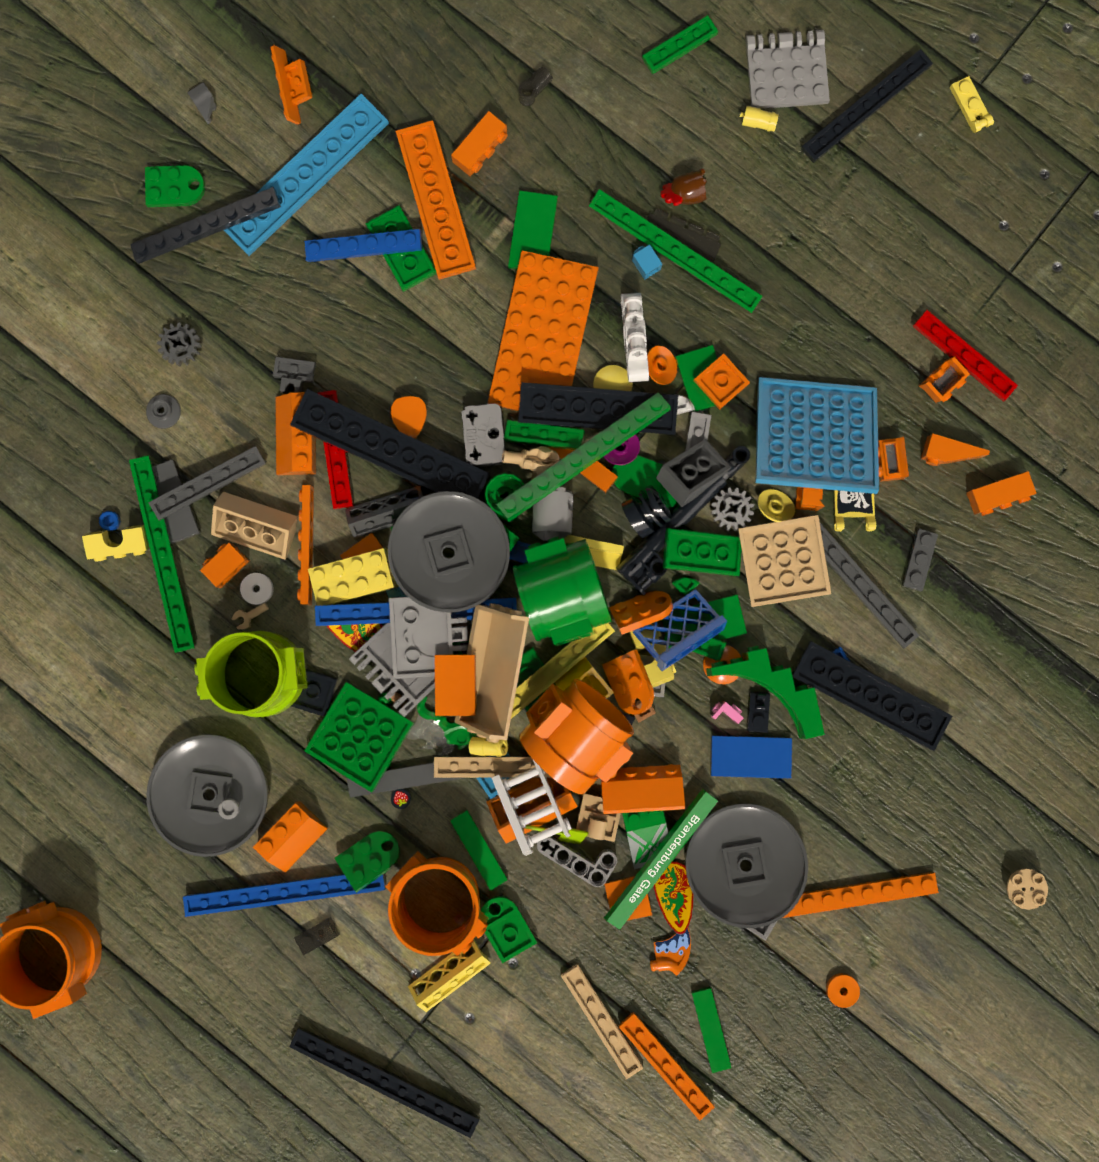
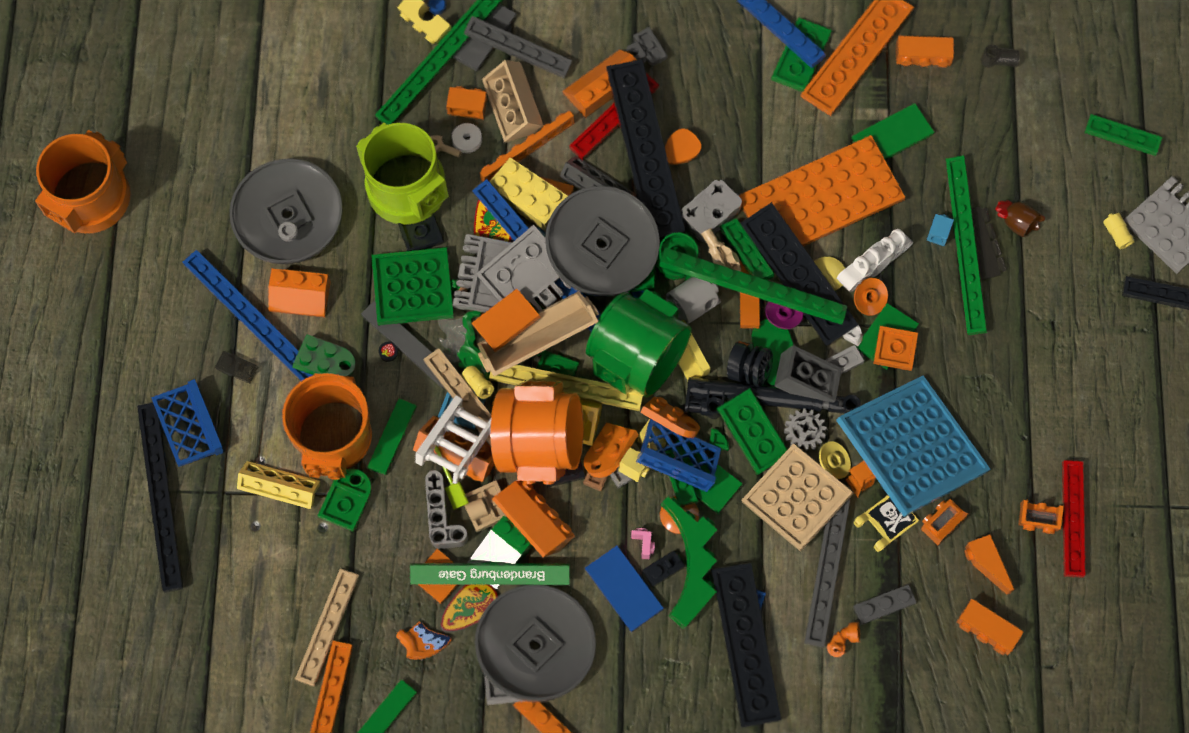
camera: 50 degrees right, 15 degrees down
none -> blue fence [151,379,223,467]
none -> orange arm [827,622,860,657]

